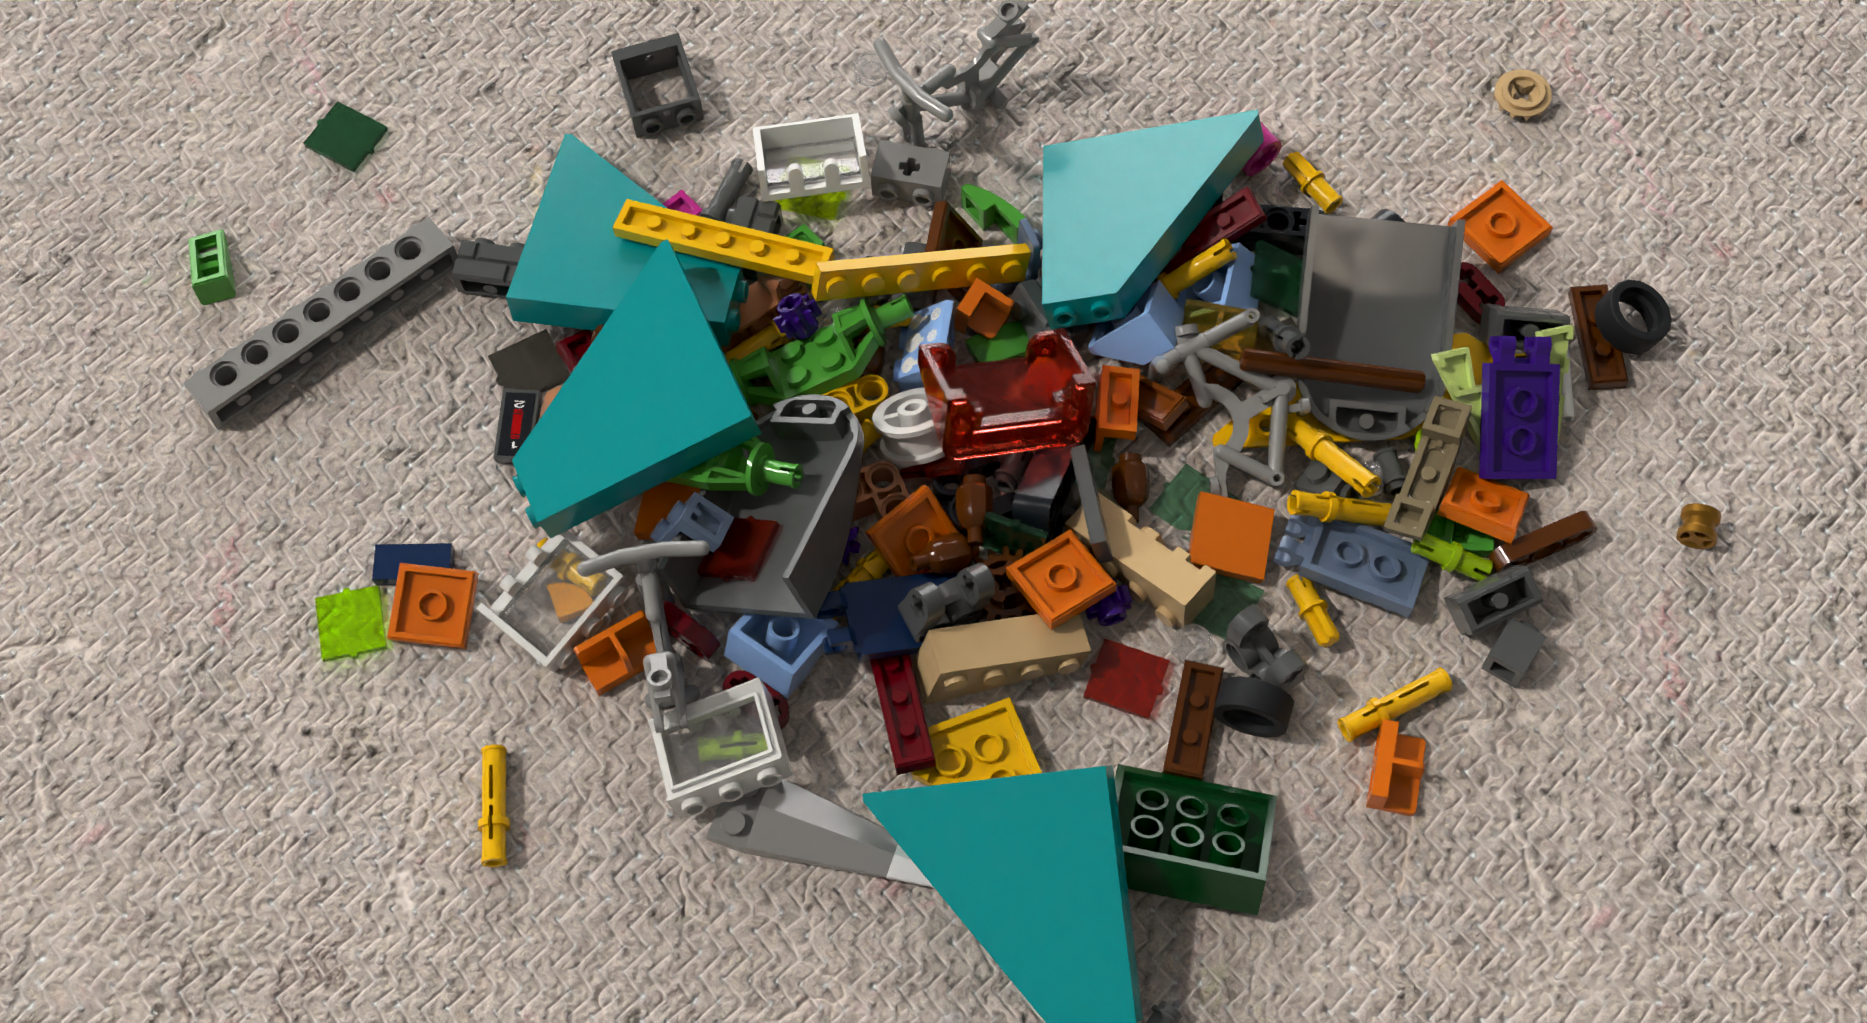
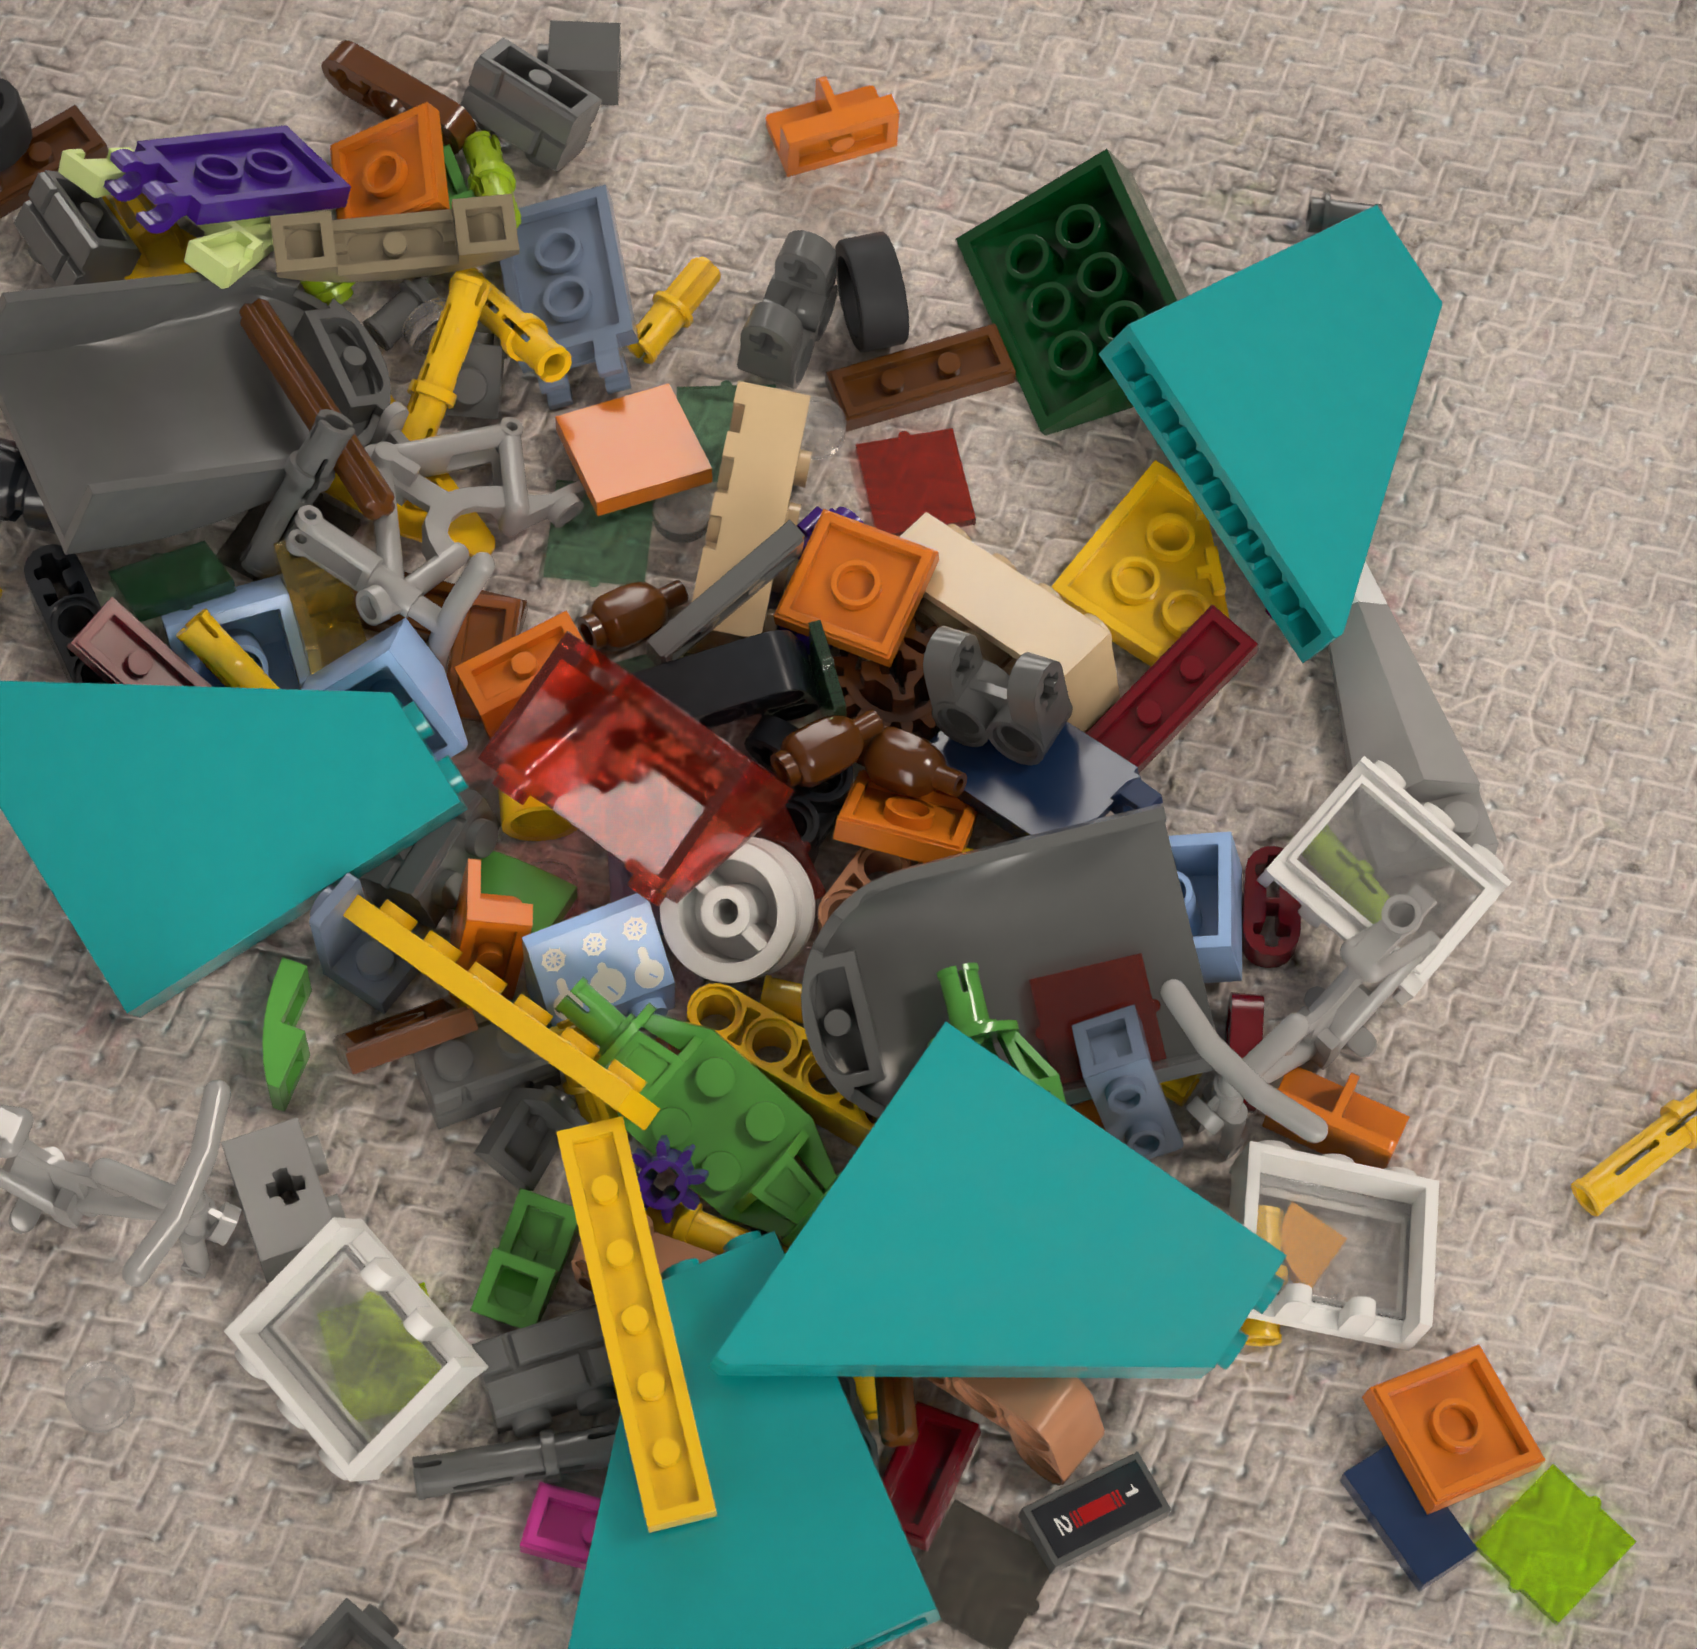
camera: 130 degrees left, 0 degrees up
yellow pin [1337,667,1453,742] -> none

